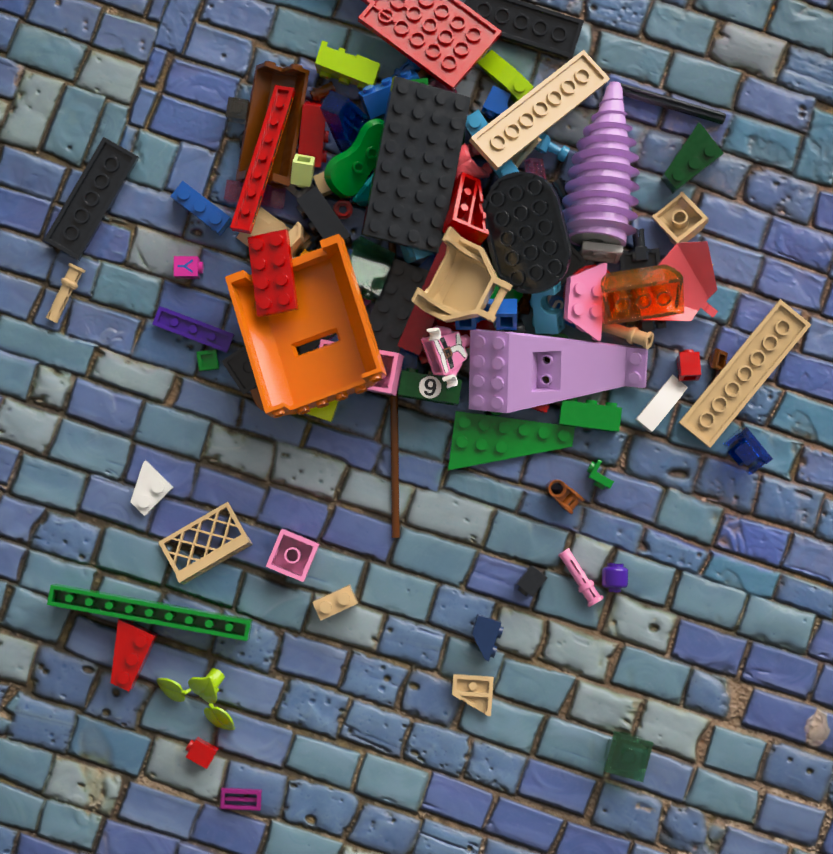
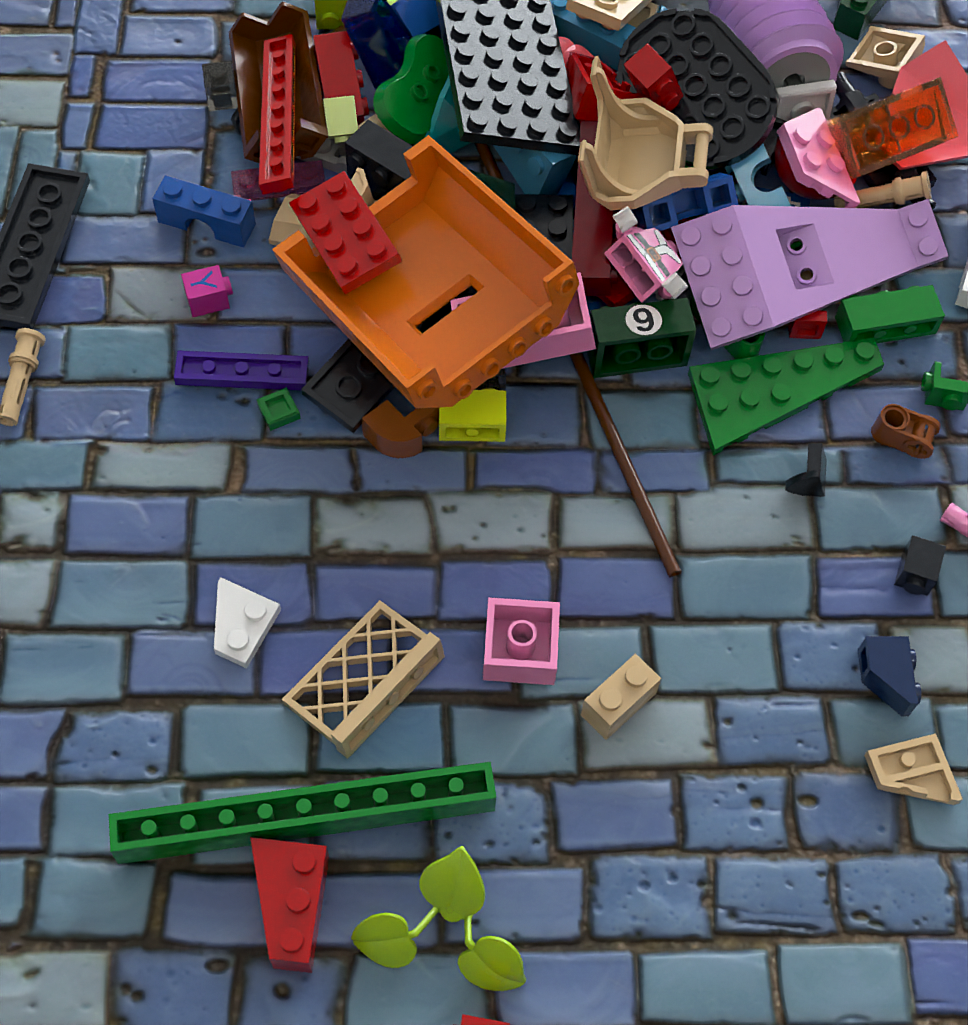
camera: 20 degrees left, 25 degrees down
none -> red brick [623,43,684,111]
none -> black tile [785,443,827,497]

